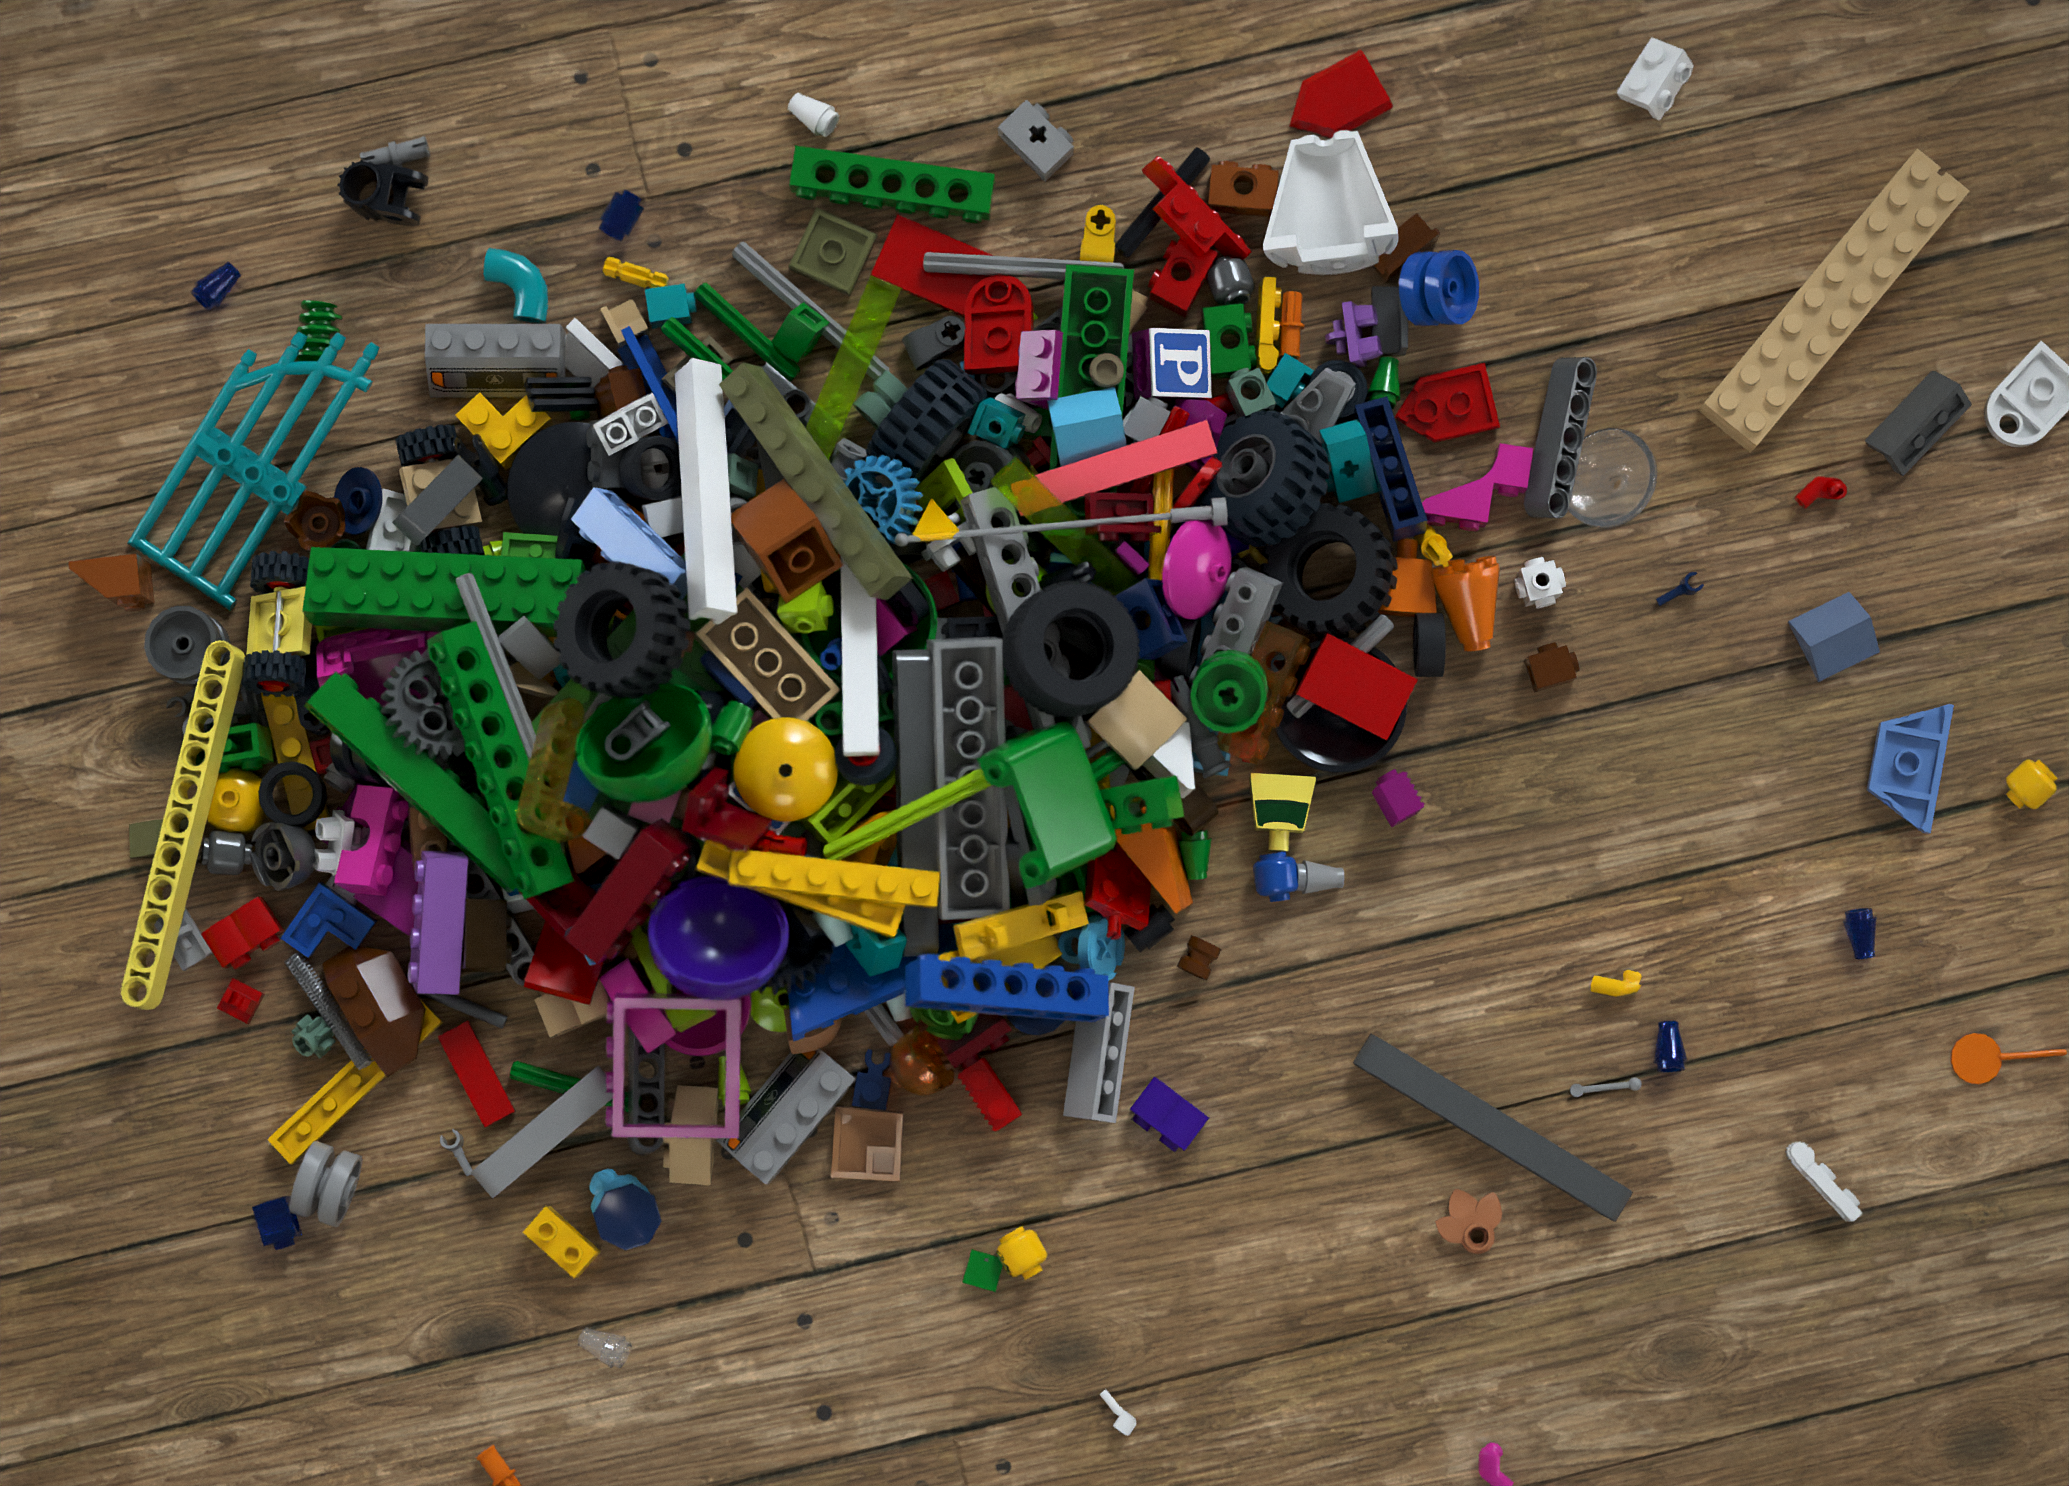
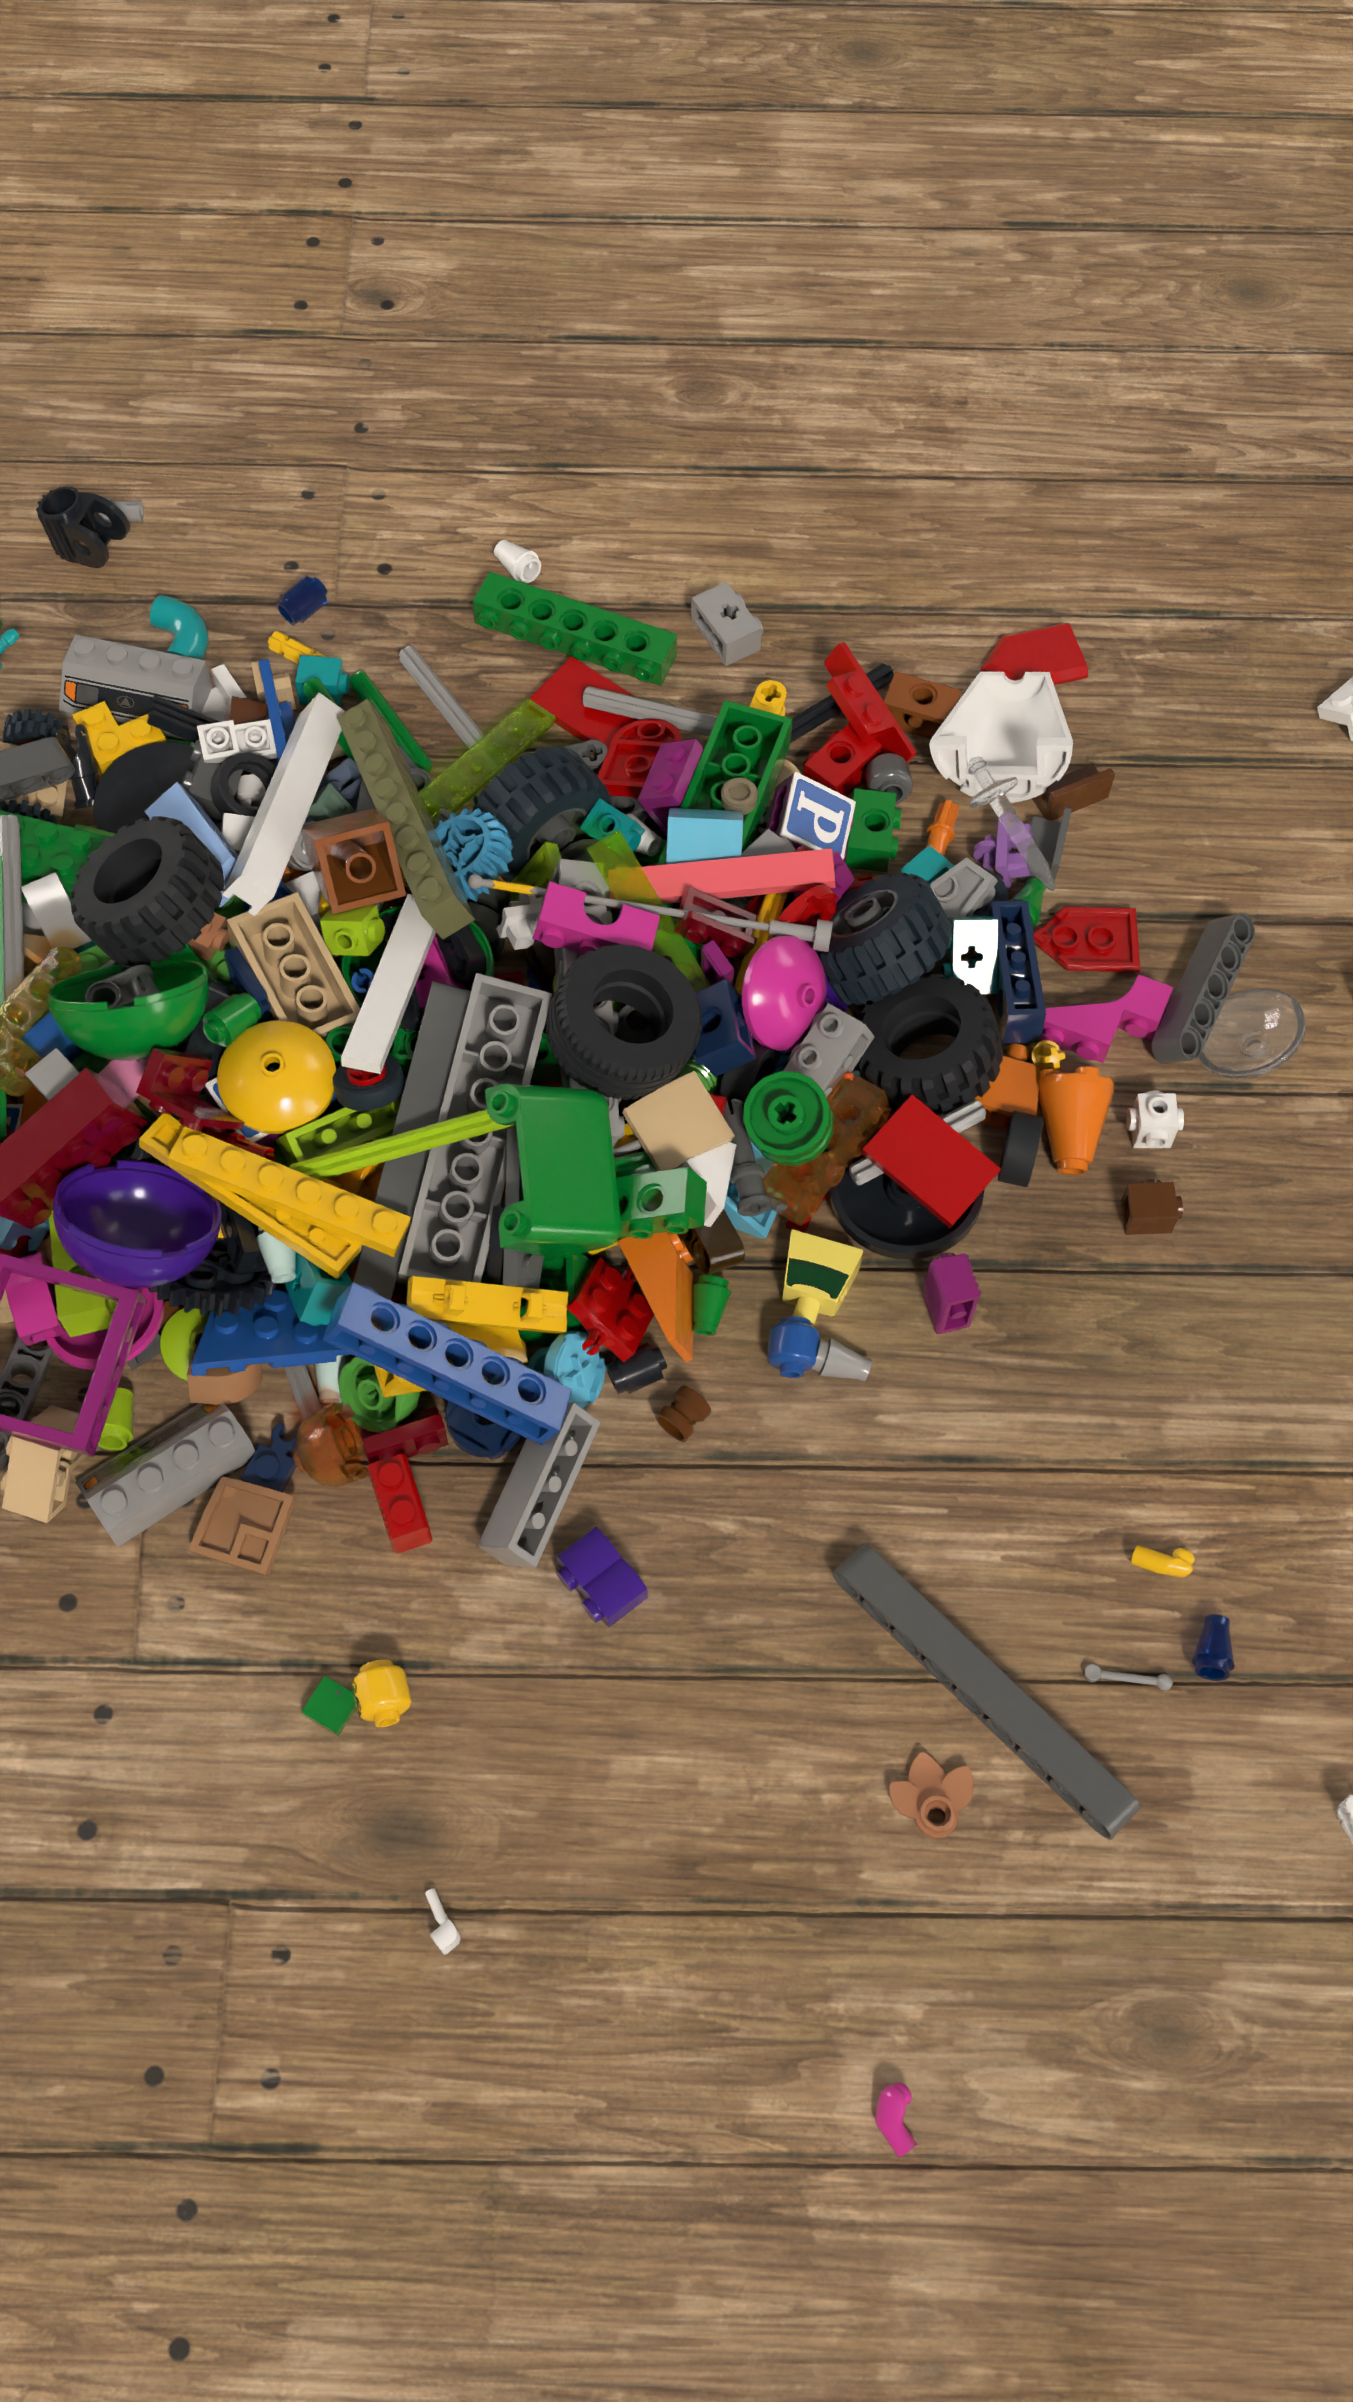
camera: 10 degrees right, 20 degrees down
green brick [771,302,830,363] -> none
olive tile [788,207,878,297] -> none
sand green brick [1225,368,1276,418] -> none
yellow hinge [1255,277,1281,376] -> none
blue wheel [1399,250,1479,326] -> none
dark blue hand [1656,572,1704,606] -> none
none -> dark pink arch [532,881,660,955]
none -> clear sword [967,756,1055,891]

